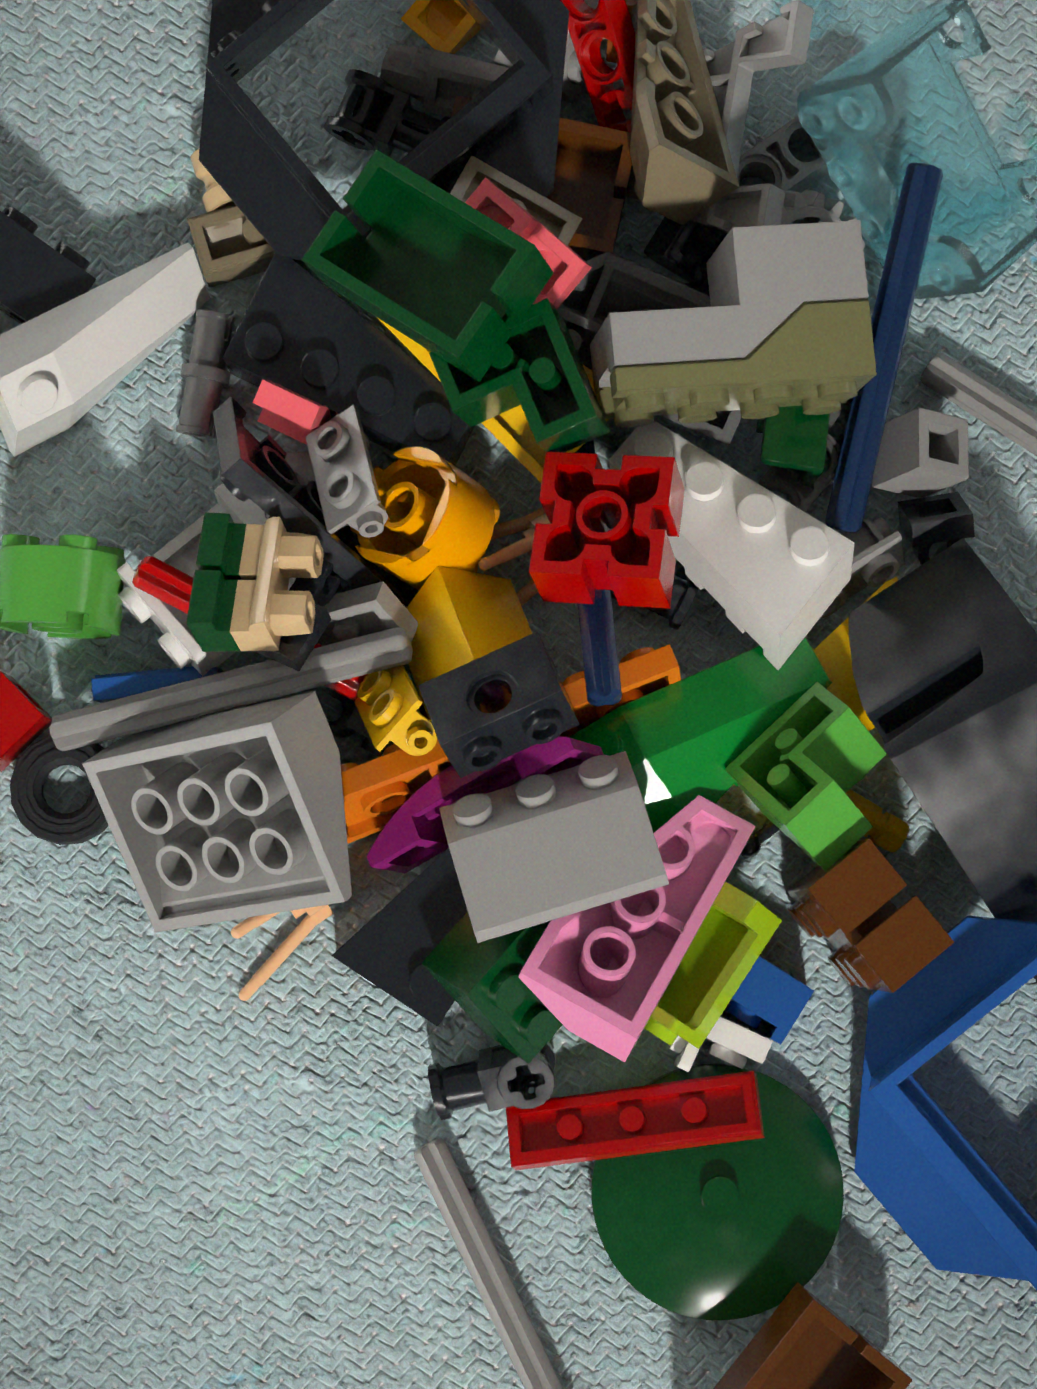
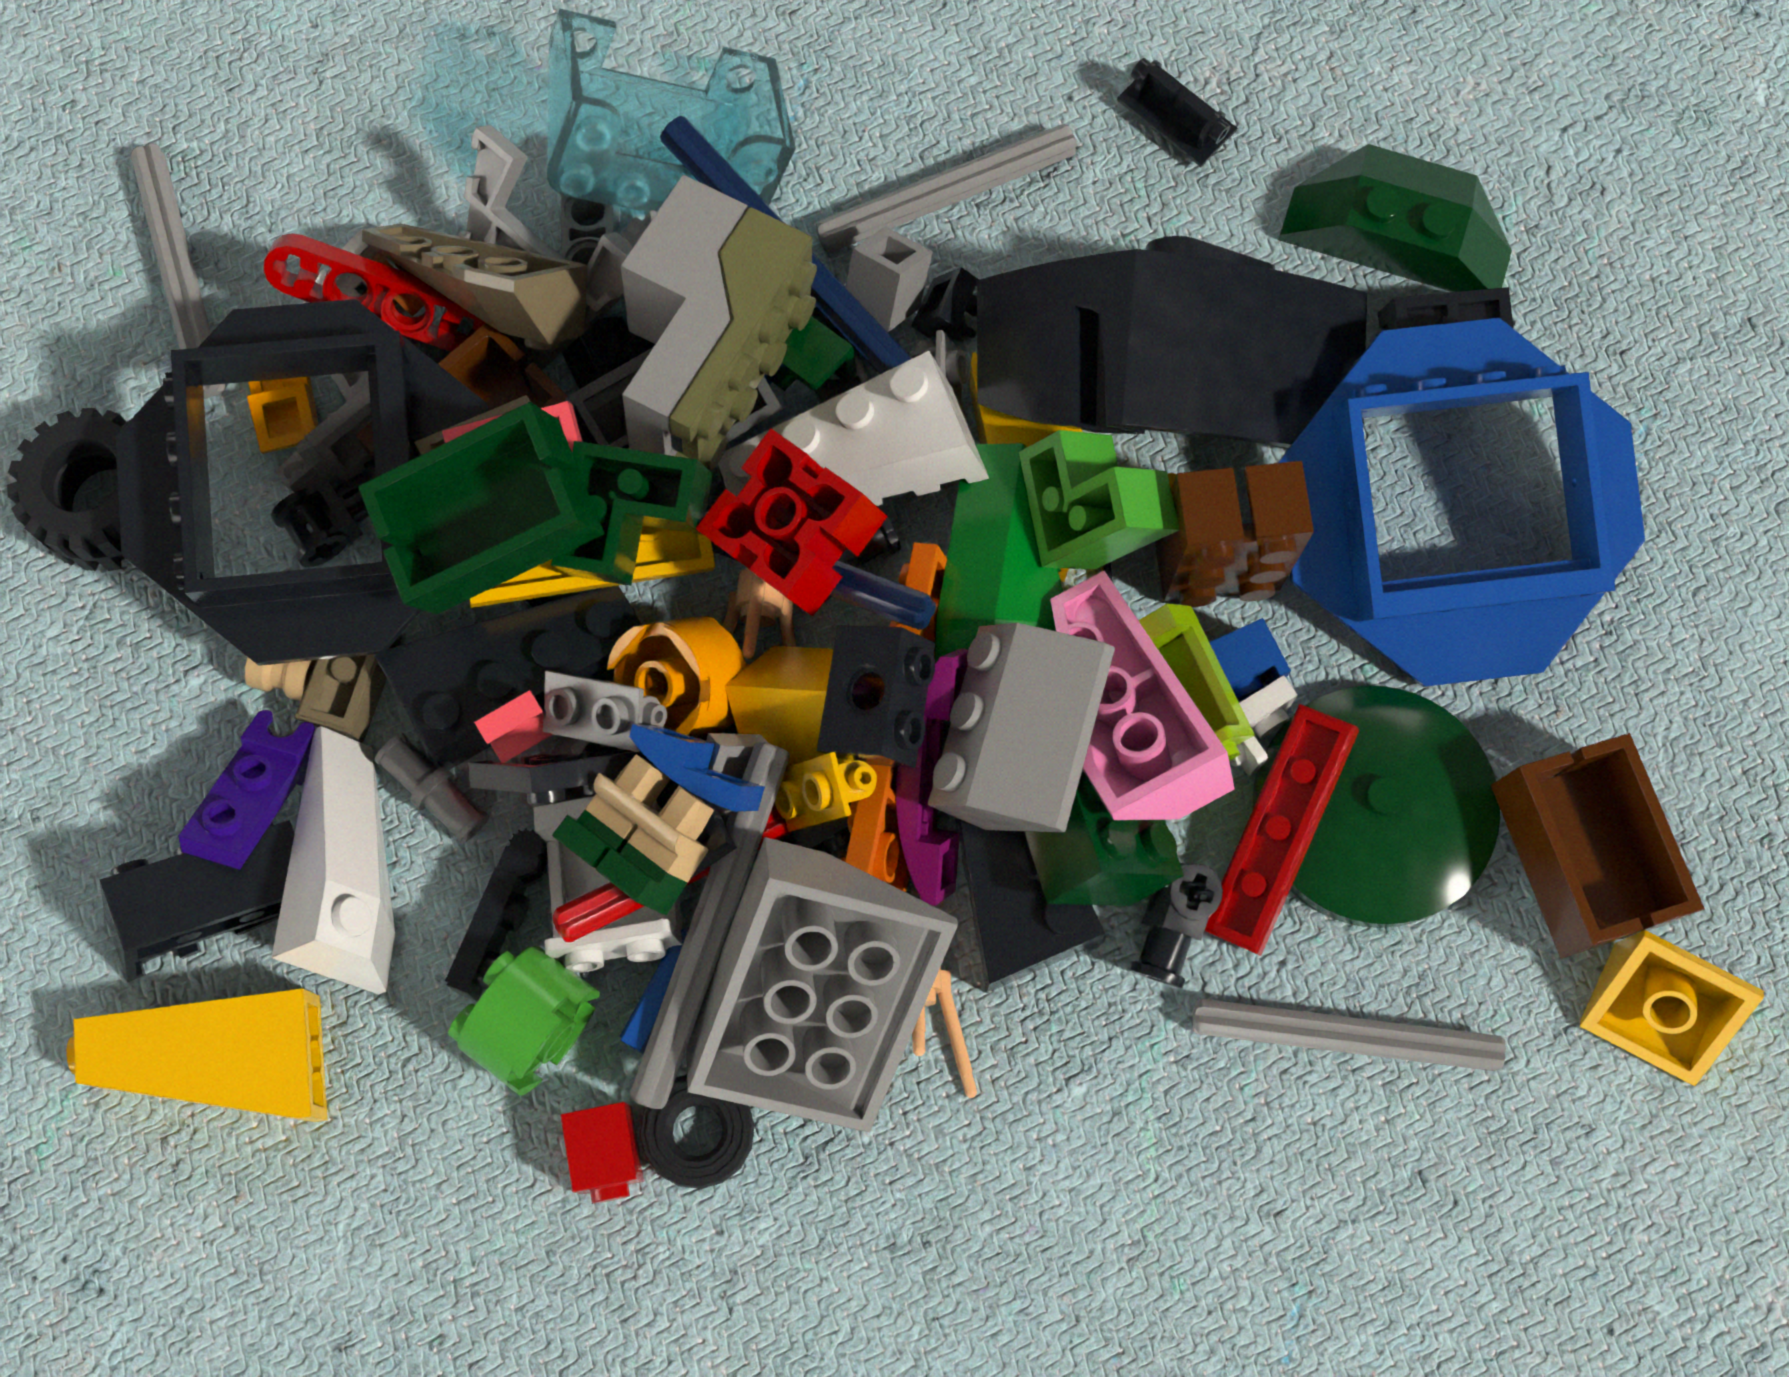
camera: 55 degrees left, 10 degrees down
none -> dark purple plate [178,710,316,870]
none -> black hinge [445,828,548,1002]
none -> blue slope [629,724,765,812]

